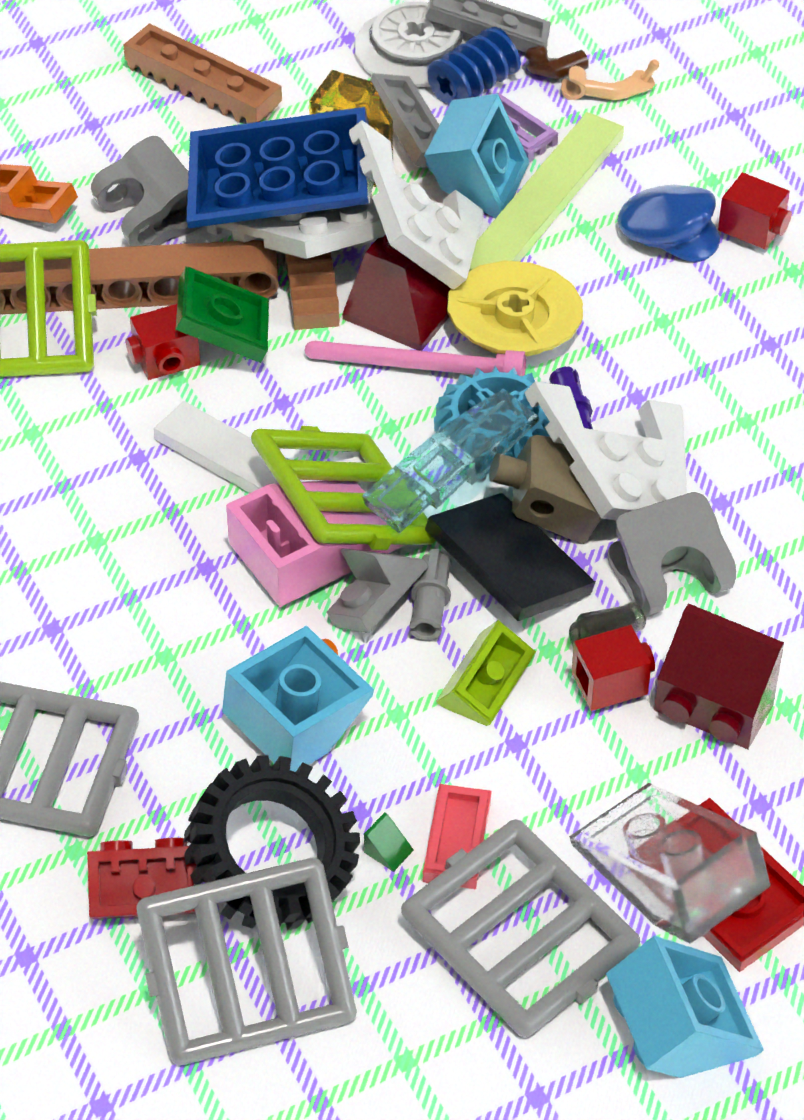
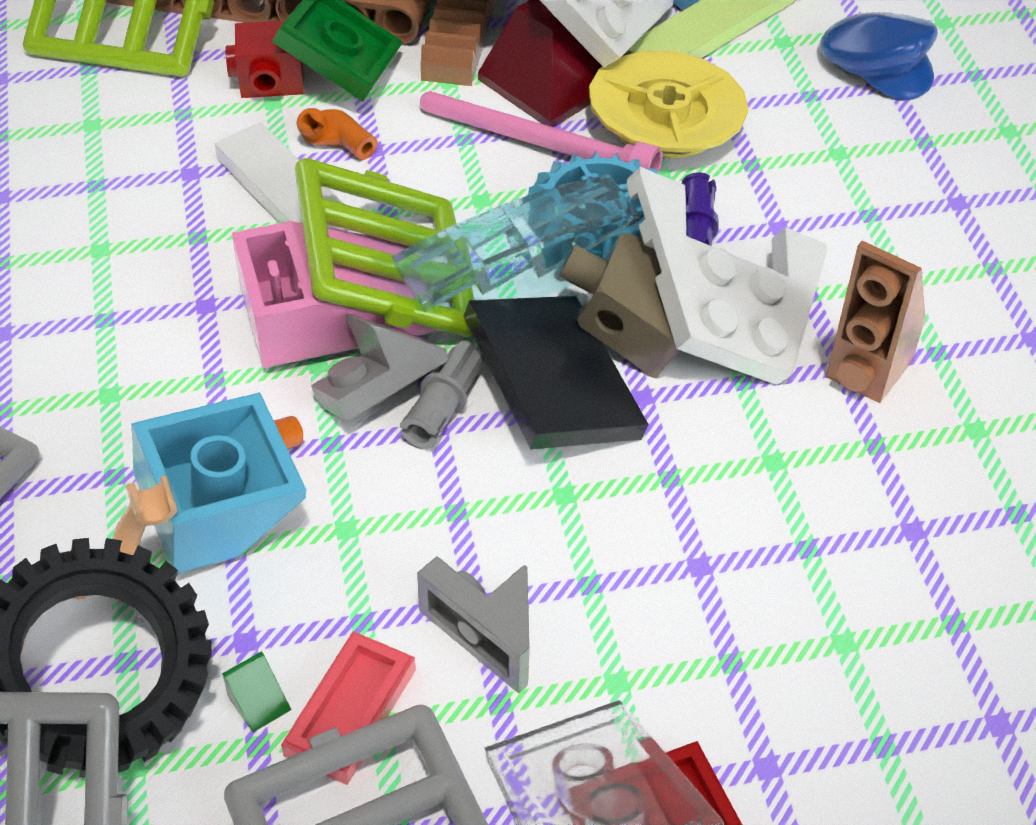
camera: 15 degrees right, 0 degrees up
lime slope [436,620,536,726] -> none
clear smoke cone [569,602,646,646] -> none
red brick [571,625,655,711] -> none
light grey piece [607,492,736,616] -> none
dark red slope [654,603,785,750] -> none
red brick [718,172,792,250] -> none
none -> light nougat piece [73,475,177,603]
none -> orange arm [296,108,378,160]
none -> light grey slope [417,556,530,694]
none -> nougat slope [826,240,926,404]

